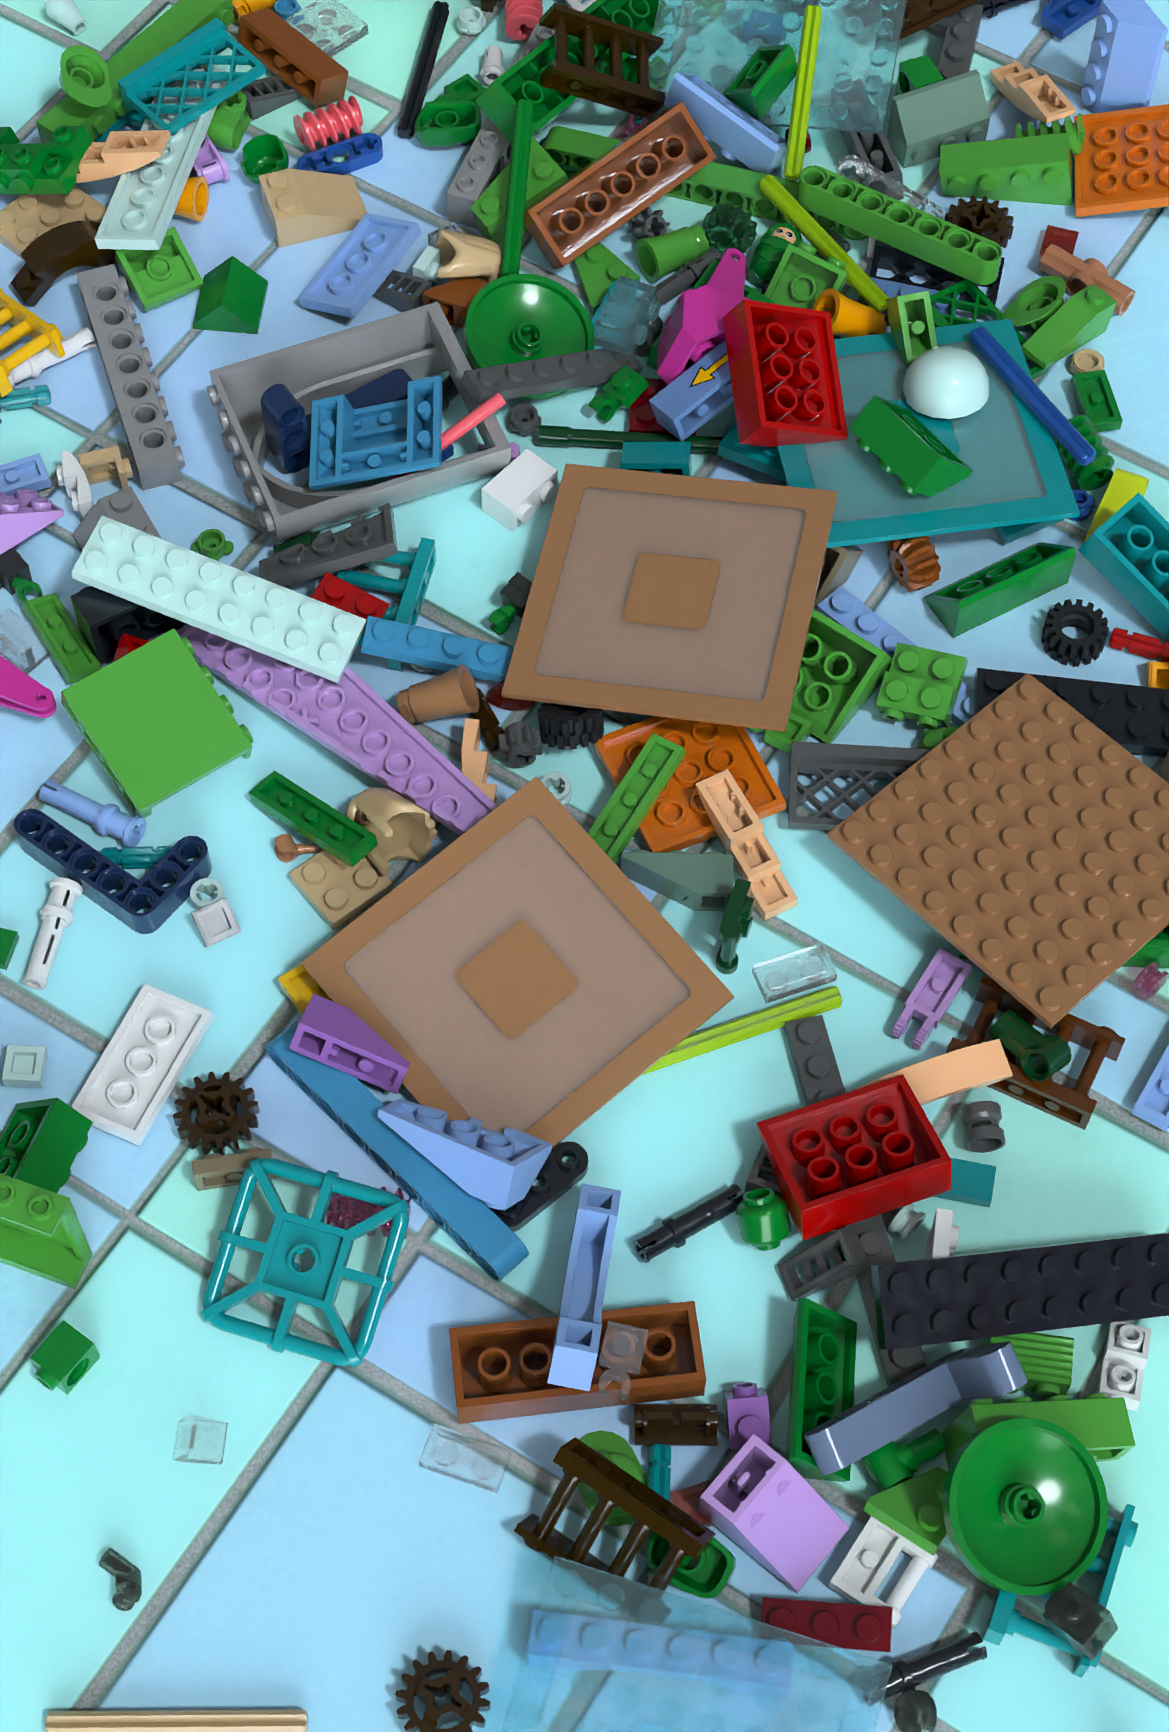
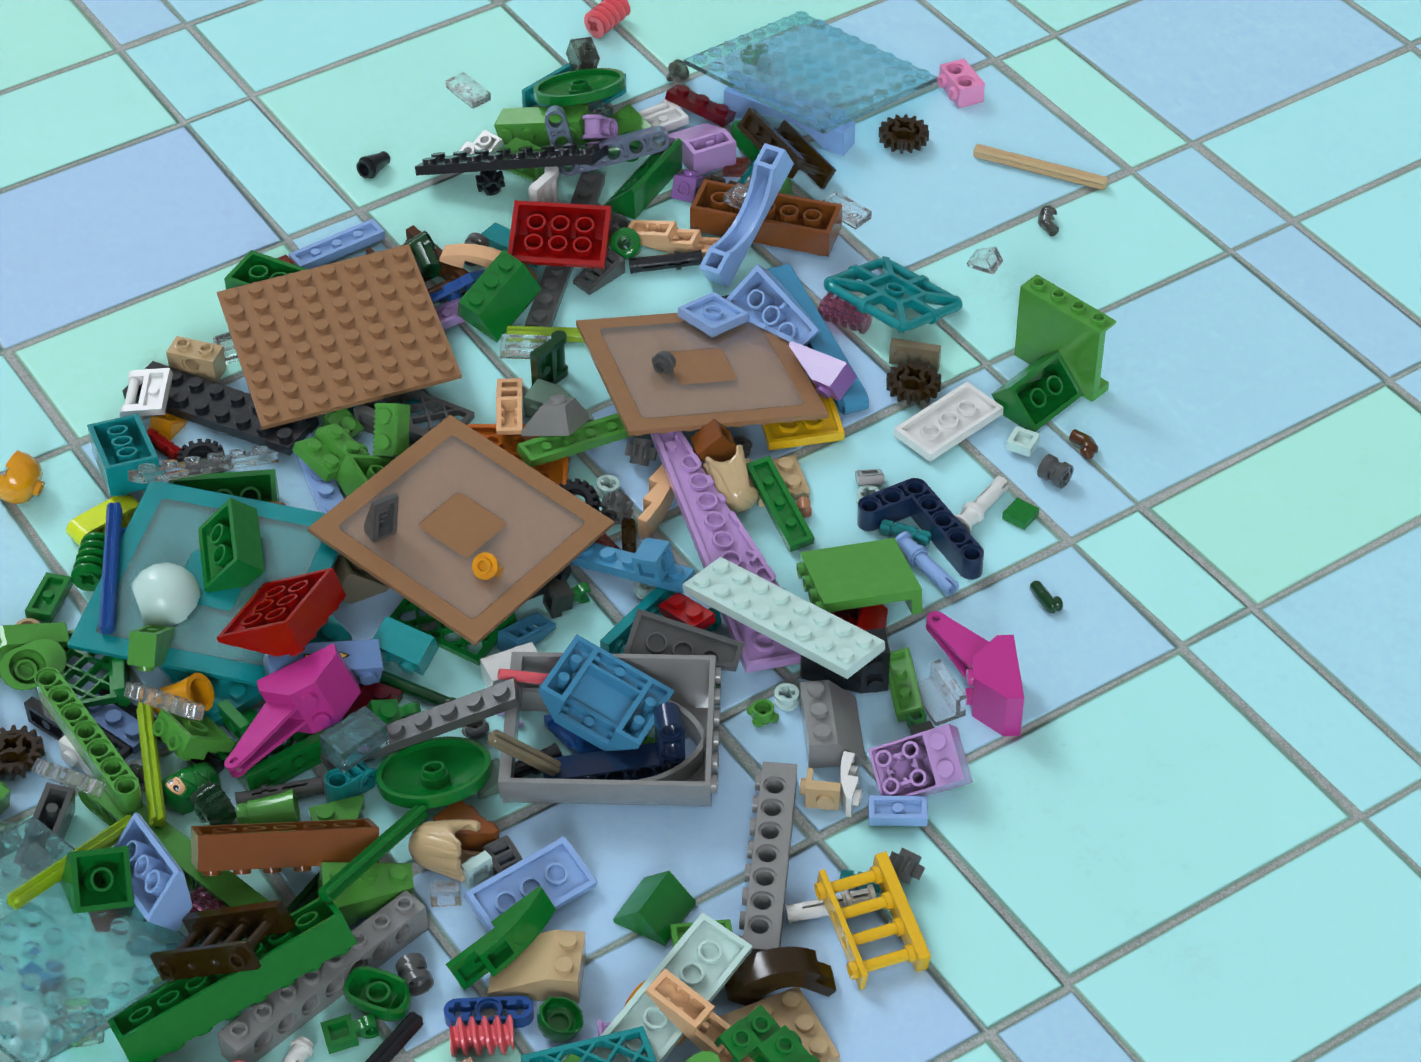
camera: 155 degrees left, 15 degrees down
medium nougat plant [396,664,479,724] -> none
black pin [858,1631,988,1707] -> none
none -> clear beam [123,681,206,720]
none -> clear plate [128,446,279,484]
none -> dark grey slope [364,493,399,543]
none -> bright green brick [372,403,410,457]
none -> dark grey wheel [395,953,434,996]
none -> blue wing [429,269,484,304]
none -> green slope [446,886,556,990]
none -> green slope [457,250,541,343]
none -> light orange plate [472,552,503,580]
none -> dark tan axle [487,729,561,776]
none -> dark azure slope [497,612,556,652]
none -> light grey slope [521,395,589,436]
none -> lavender piece [582,114,618,140]
none -> light nougat slope [628,220,720,258]
none -> dark azure brick [631,538,675,583]
none -> dark grey plate [652,351,676,375]
none -> light blue plate [677,292,749,337]
none -> dark orange slope [690,419,736,462]

